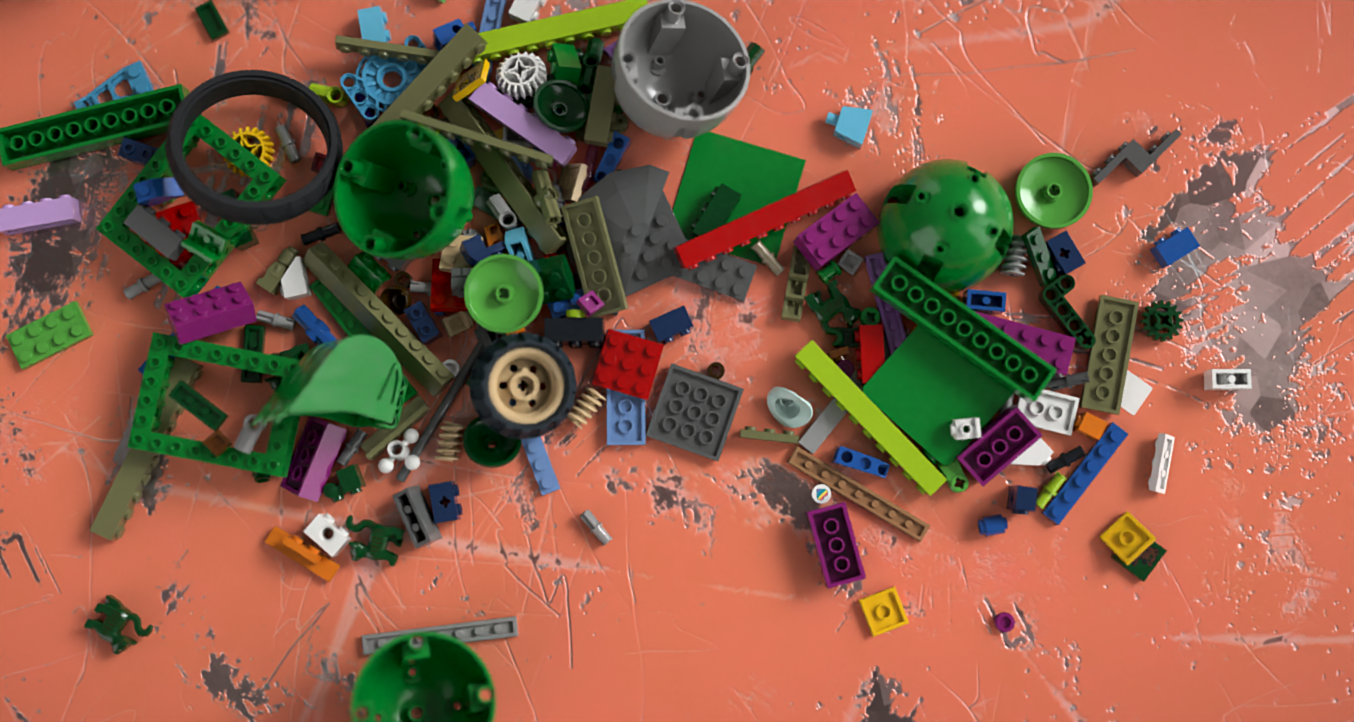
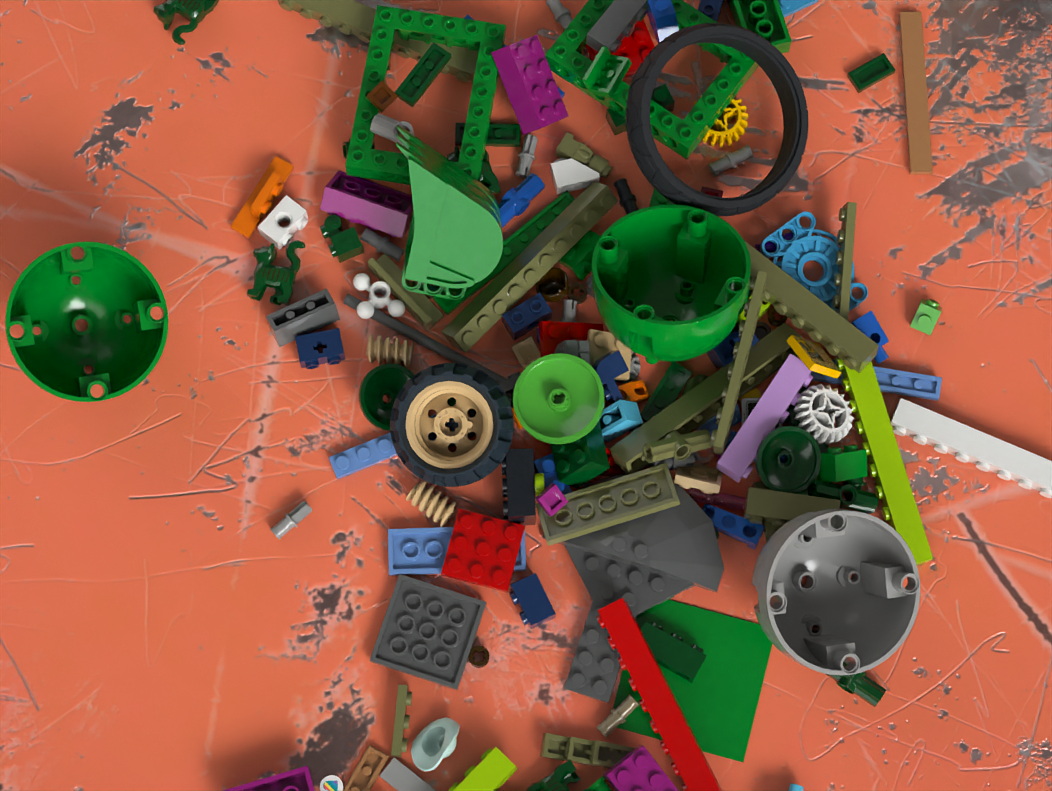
camera: 85 degrees right, 10 degrees down
lime piece [309,83,349,108] -> none
medium azure brick [357,6,391,43] -> none
light grey tile [361,616,519,655] -> none
white tile [443,359,461,379] -> none
light grey piece [486,193,519,231] -> none

